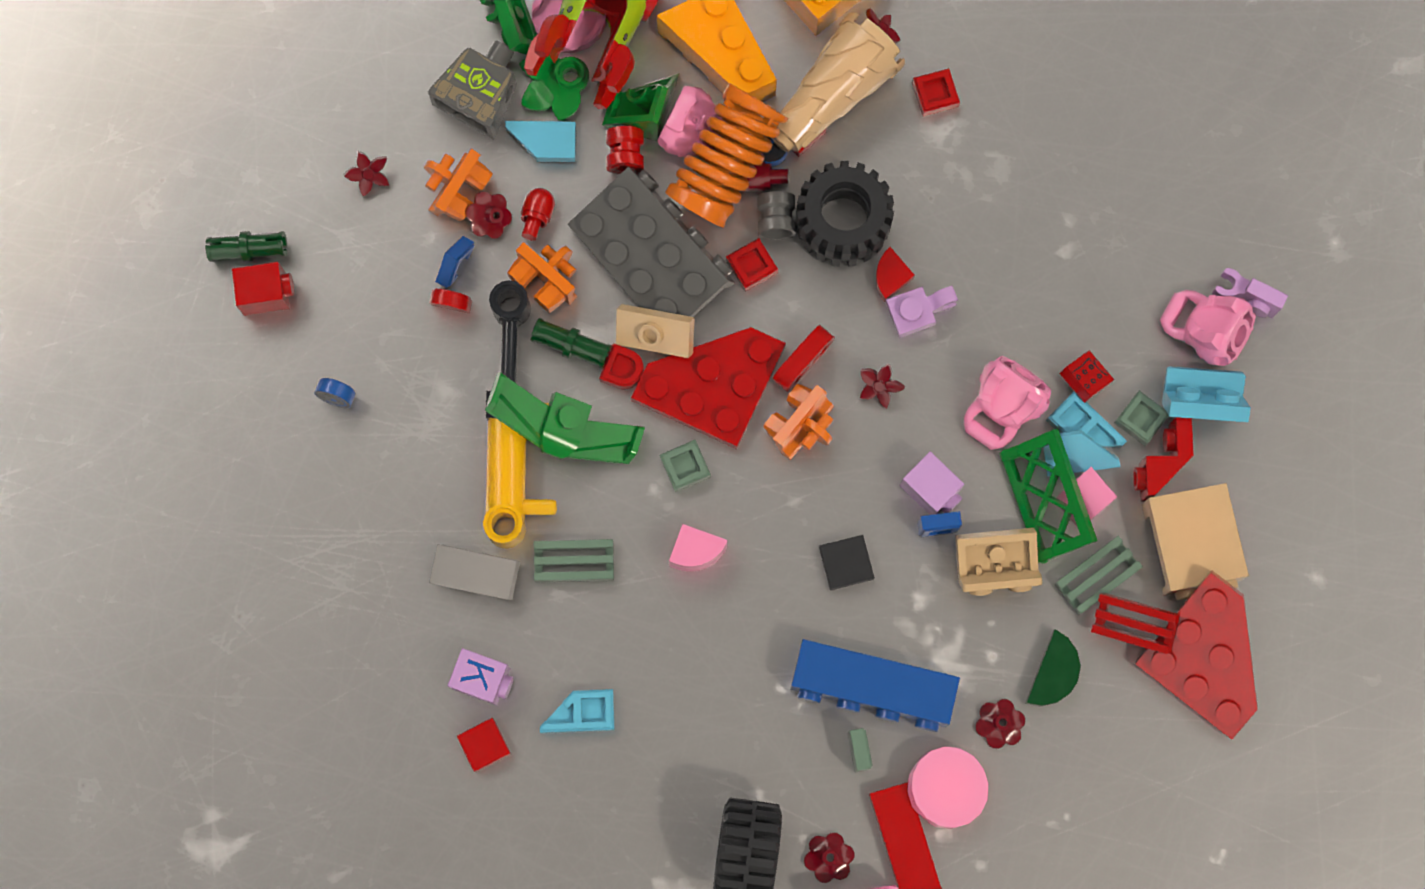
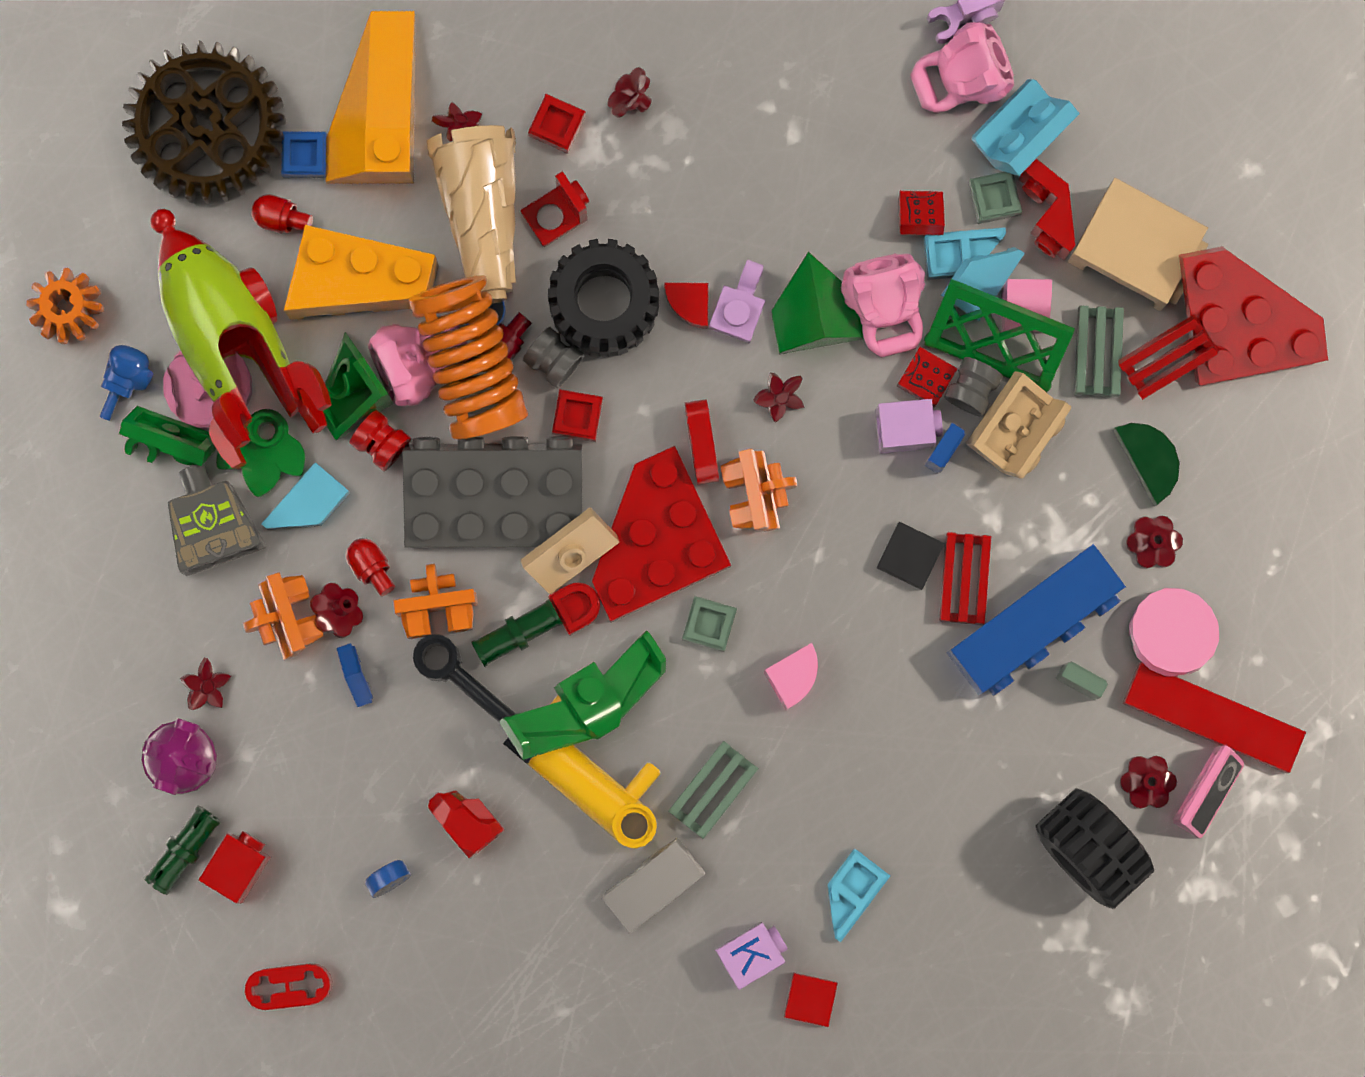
camera: 55 degrees left, 5 degrees up
red tile [429,288,472,314] -> none
none -> magenta helmet [141,718,217,795]
none -> red beam [245,963,333,1010]
none -> red rock [428,790,505,859]
none -> red bracket [521,171,590,247]
none -> dark red plant [607,67,652,118]
none -> green slope [771,252,864,355]
none -> red tile [897,347,958,408]
none -> red tile [939,532,992,625]
none -> dark grey wheel [944,357,1003,417]

